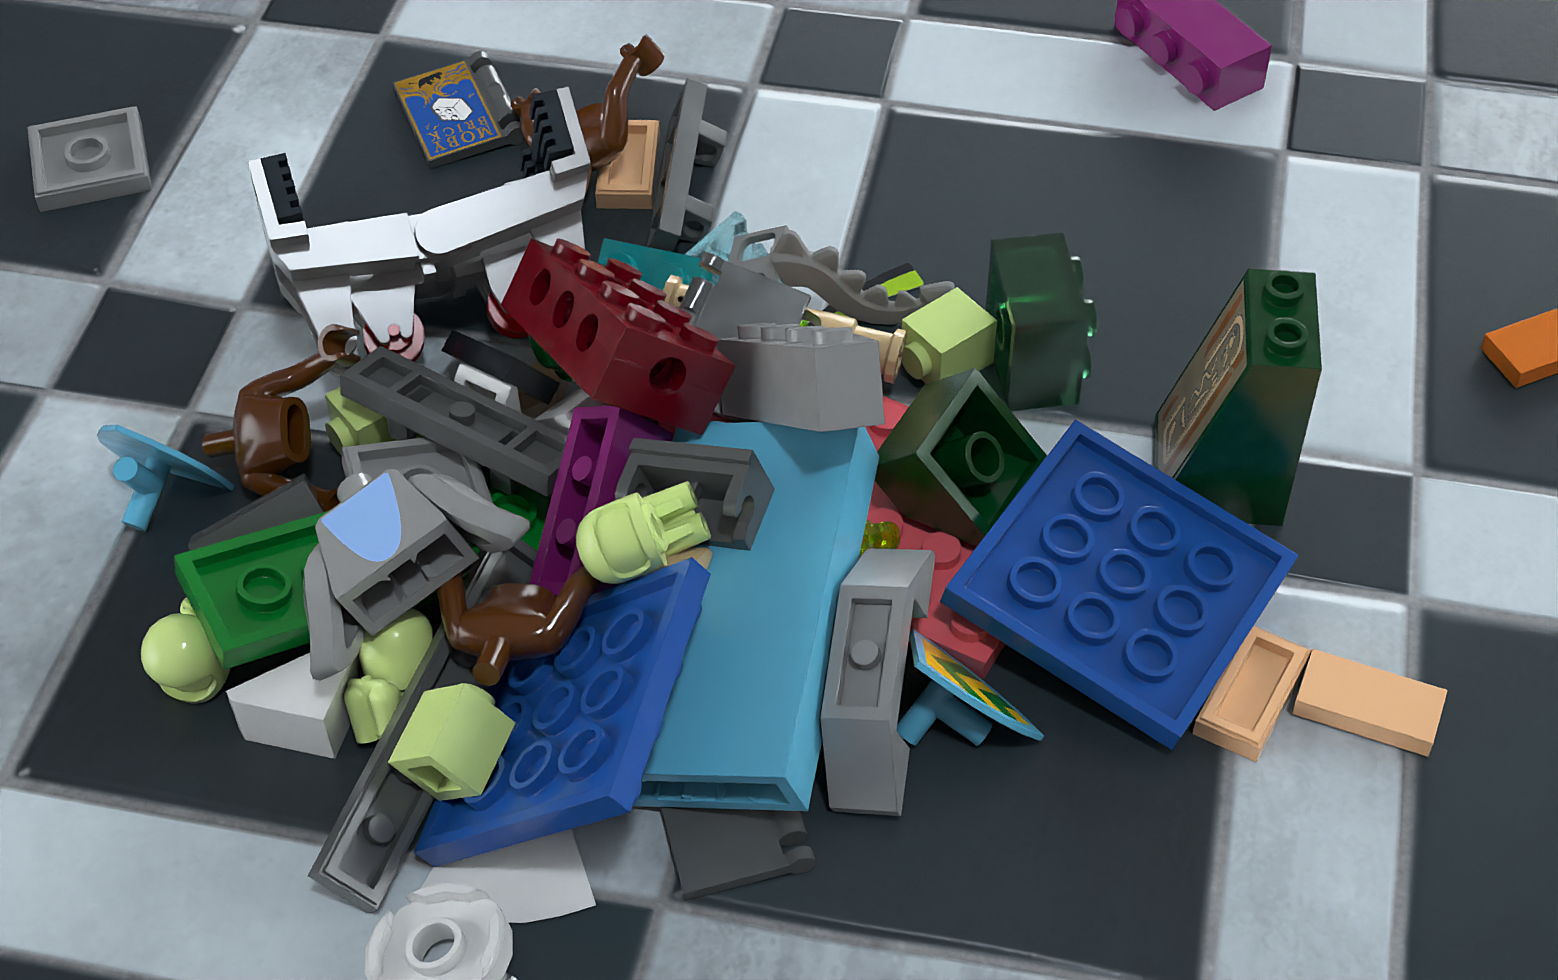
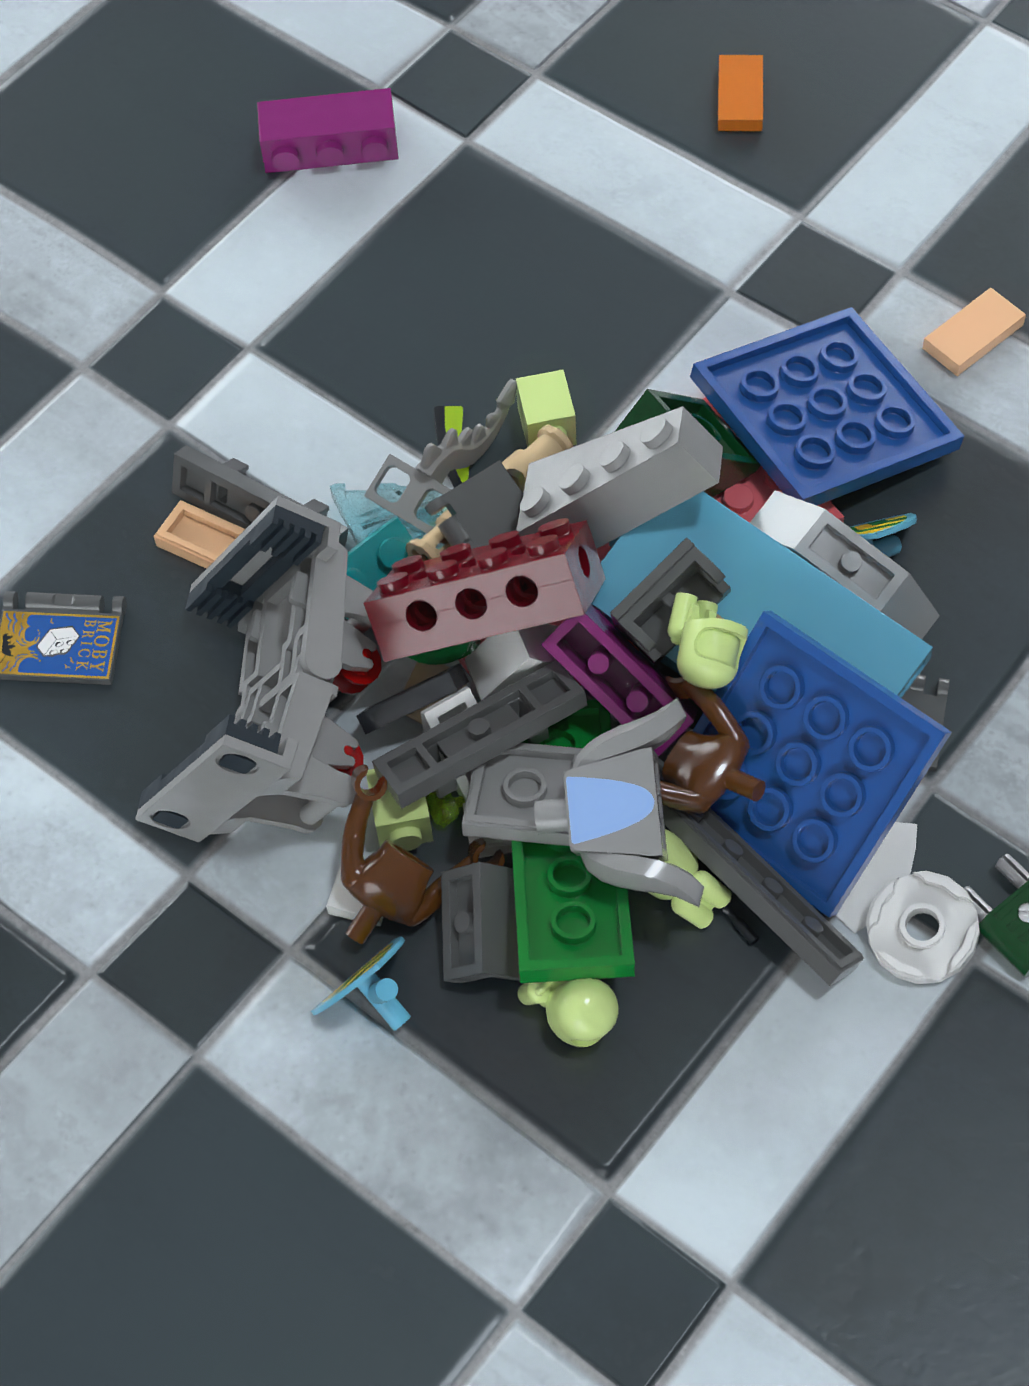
camera: 60 degrees left, 10 degrees up
white slope [226,653,364,759] -> none
yellowish green brick [388,683,515,801] -> none
reddish brown piece [510,34,665,195] -> none
clear green brick [985,233,1097,412] -> none
dark green slope [1154,268,1322,526] -> none
light nougat tile [1193,626,1312,763] -> none

